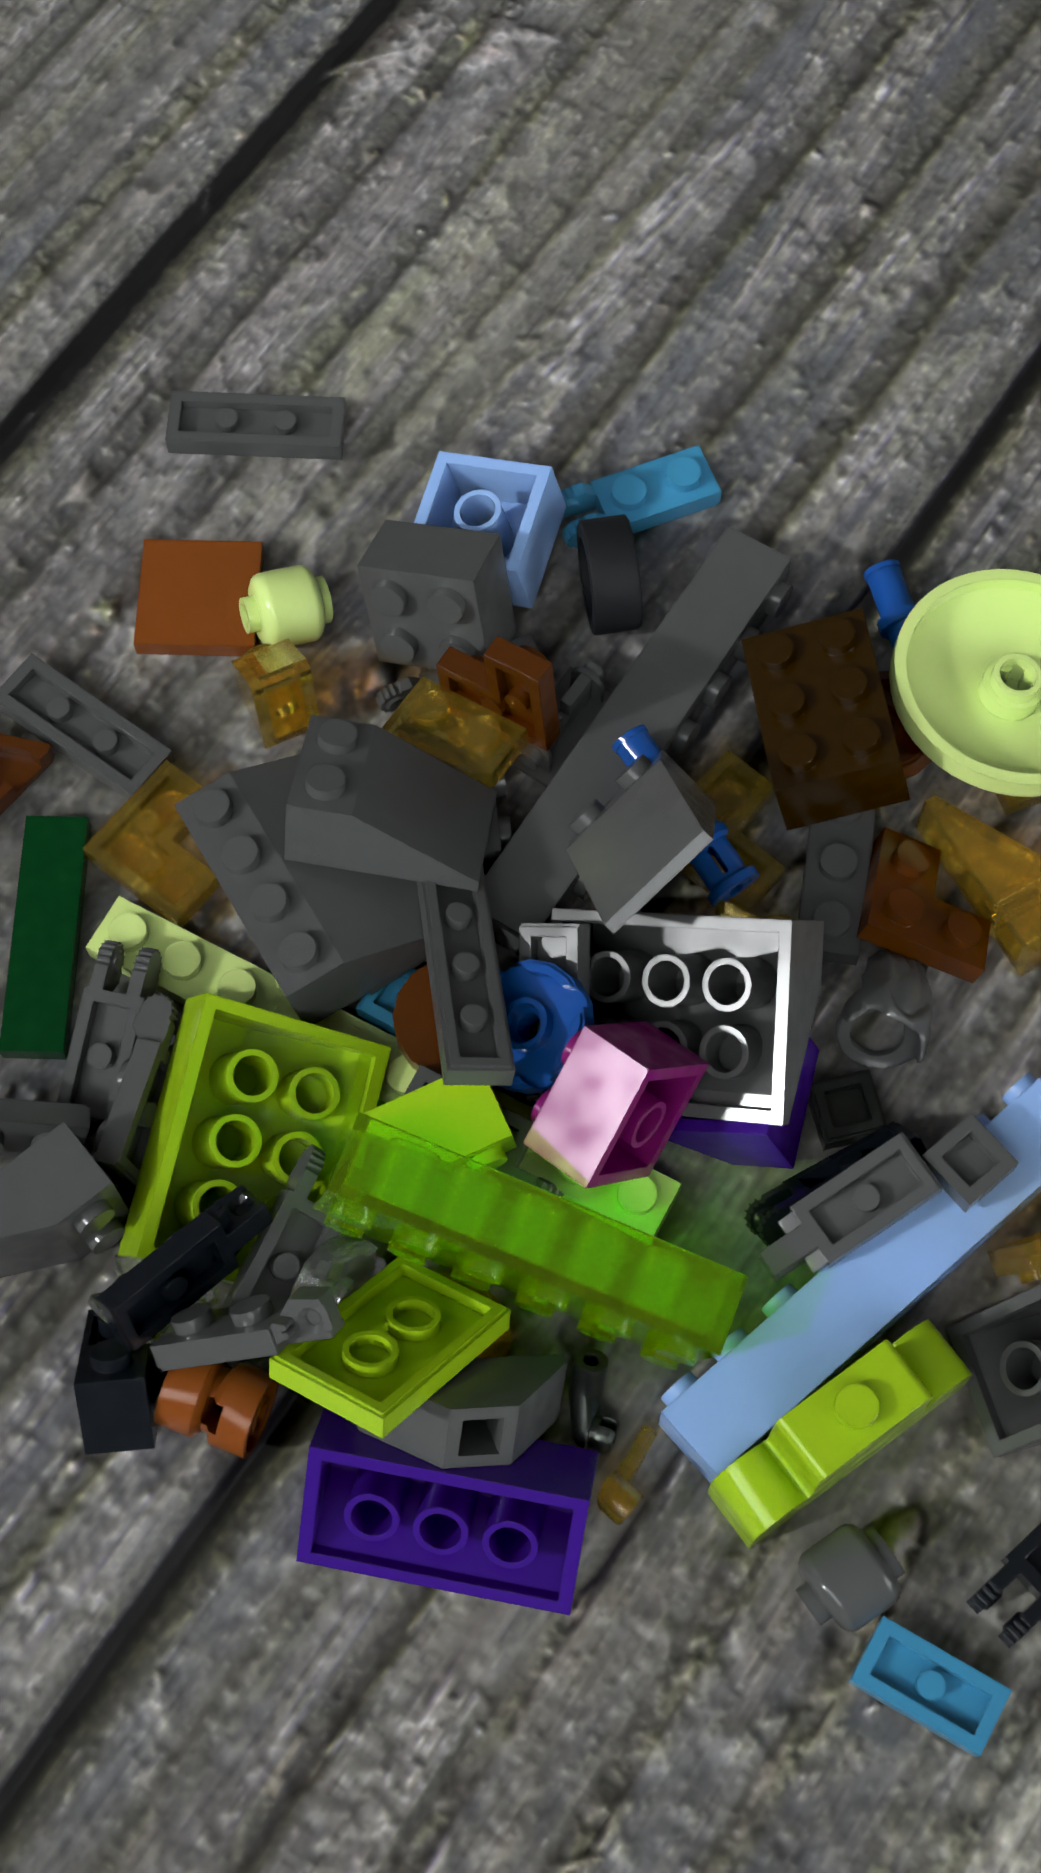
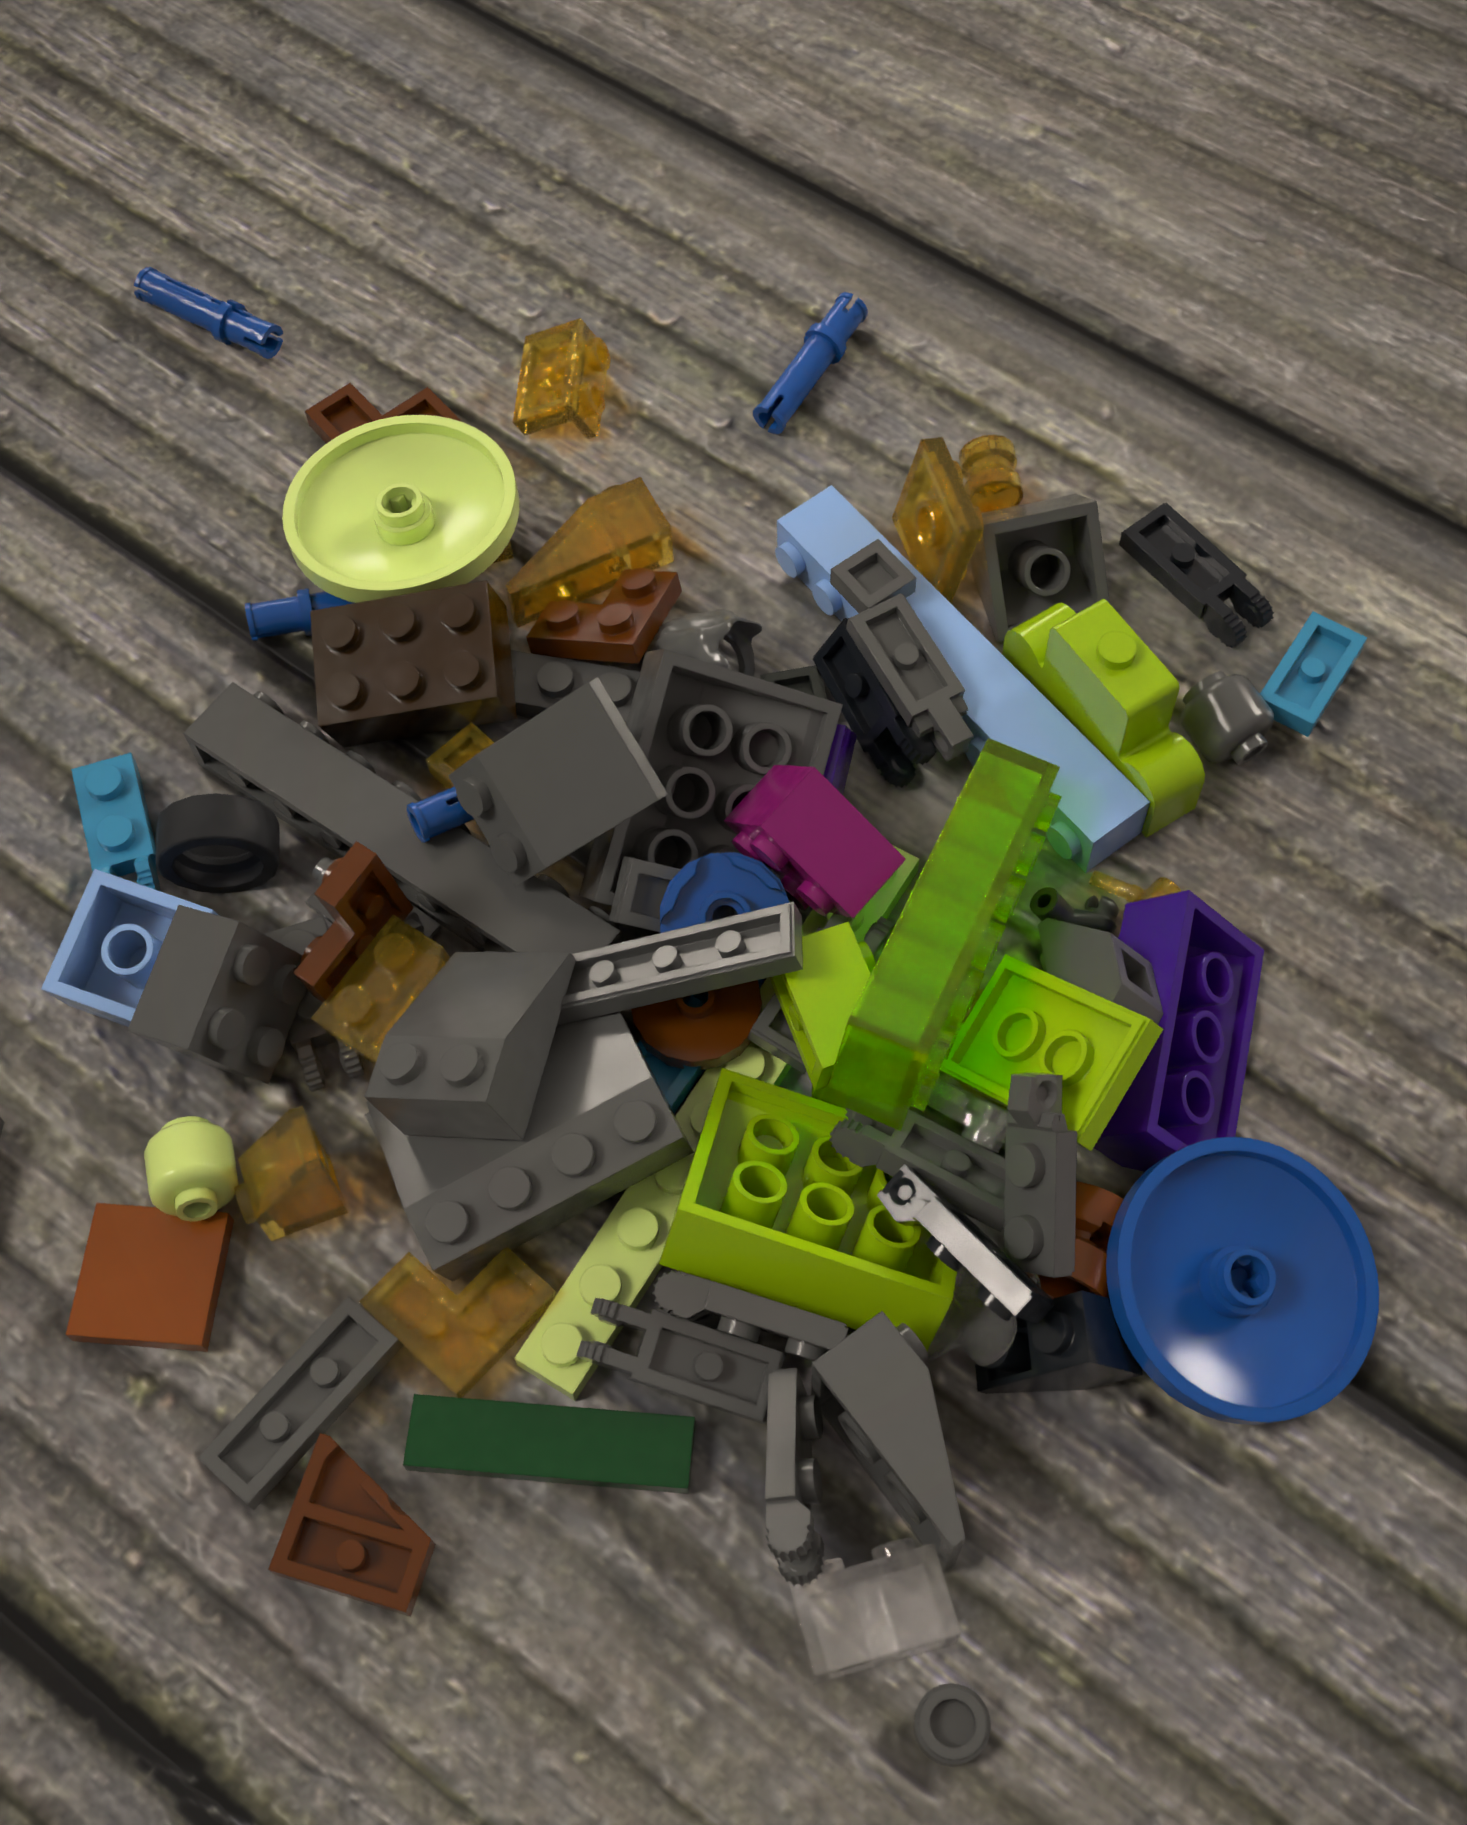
camera: 85 degrees left, 5 degrees down
none -> blue dish [1106,1137,1379,1425]

